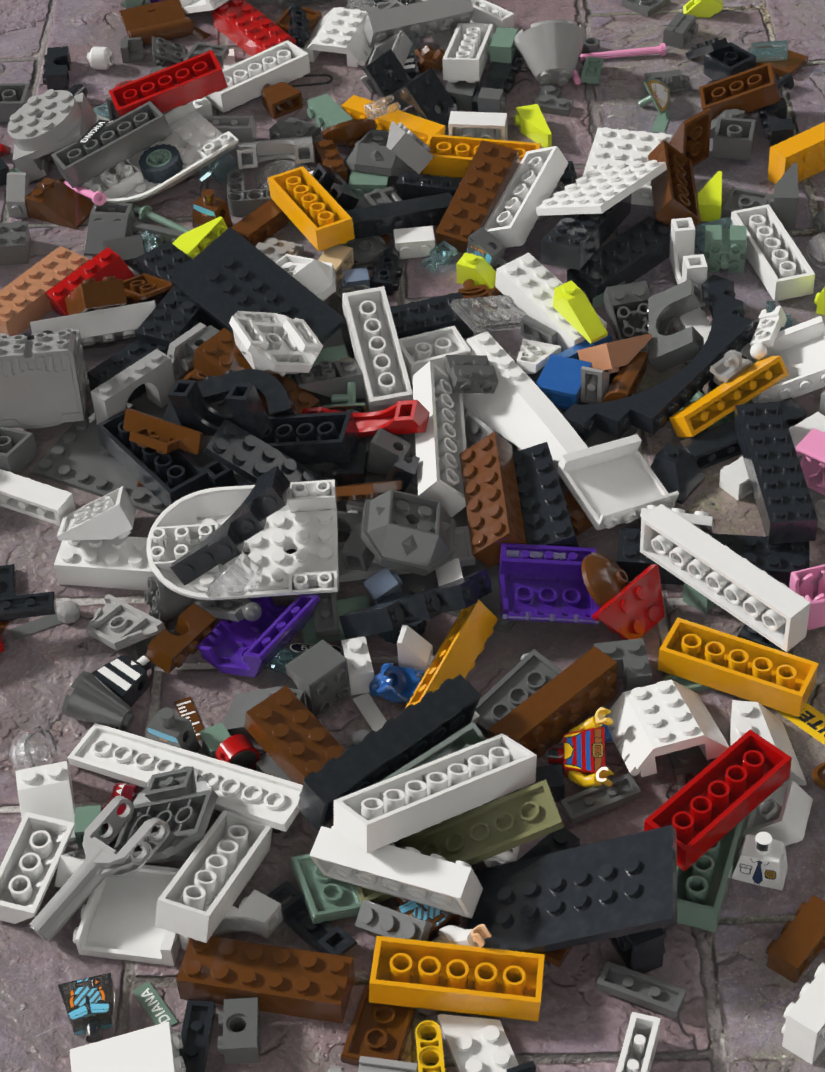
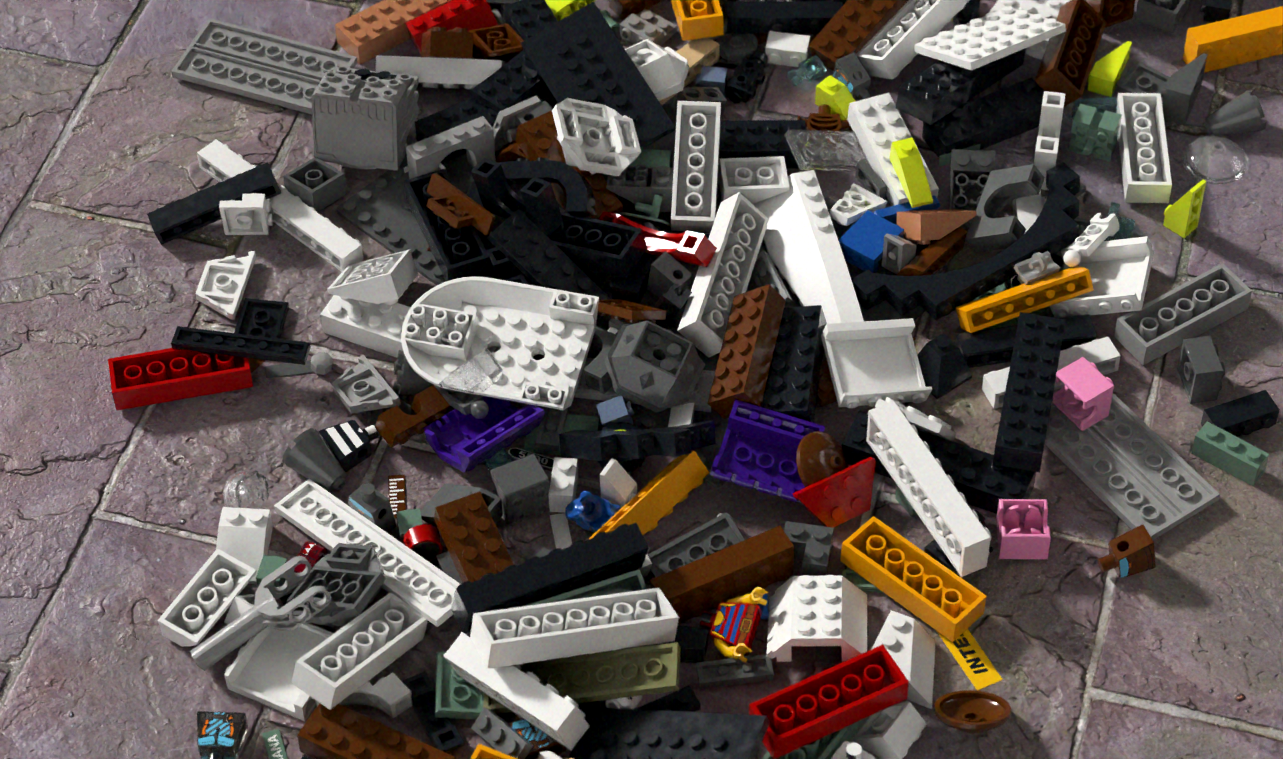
camera: 15 degrees right, 5 degrees up
black arch [170,466,291,586] -> none
dark grey plate [444,355,499,394] -> none

